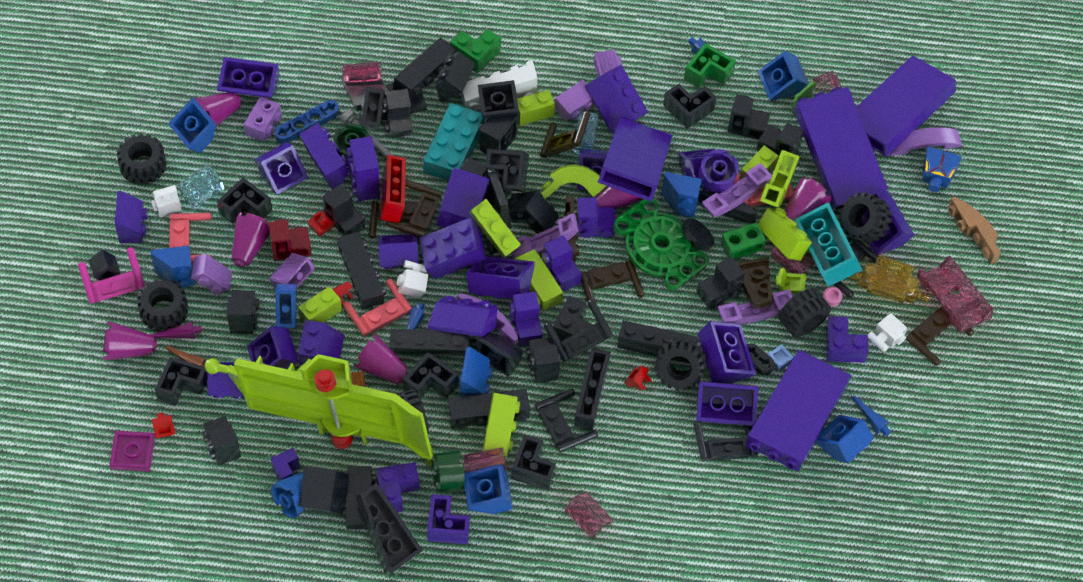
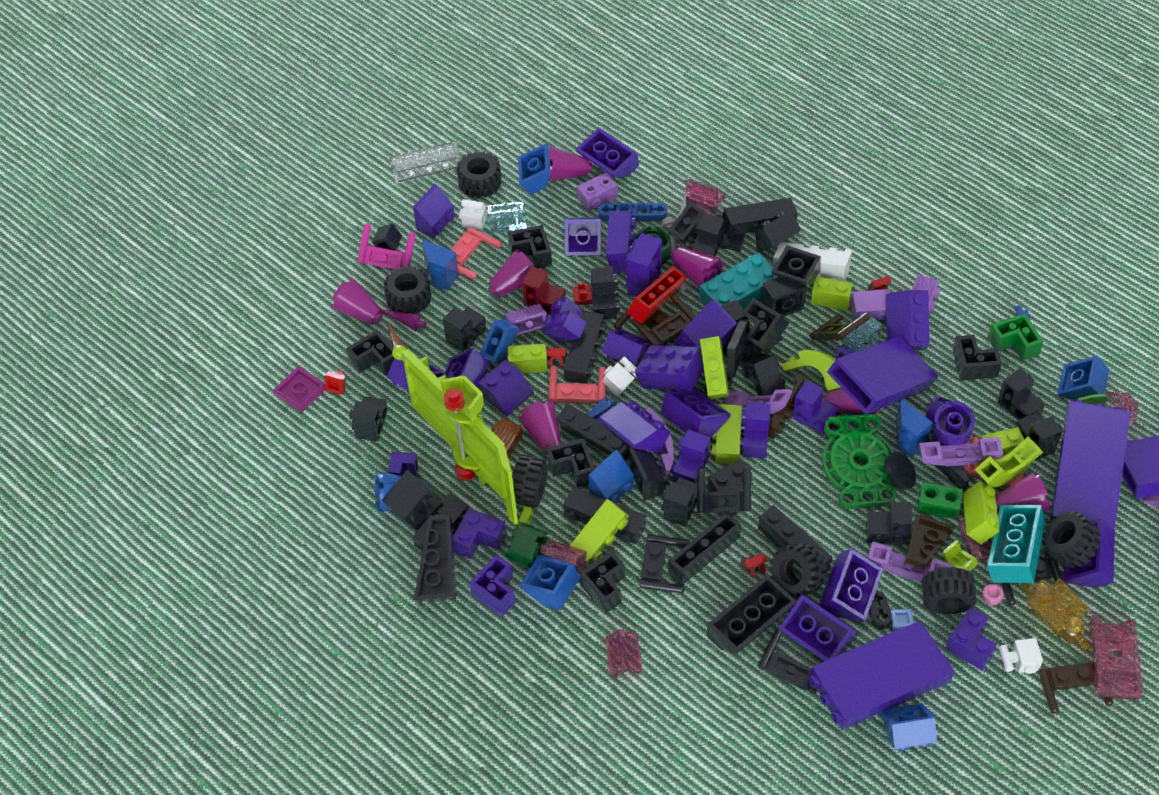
camera: 40 degrees right, 5 degrees down
medium lavender brick [191,254,232,294] -> none
green brick [450,29,501,73] -> none
dark brown plate [581,260,645,304] -> none
blue piece [852,396,891,436] -> none
none -> clear brick [389,141,462,183]
none -> dark purple brick [542,297,587,343]
none -> magenta cone [672,246,724,289]
none -> black slope [706,574,797,654]
none -> red tile [868,276,892,291]

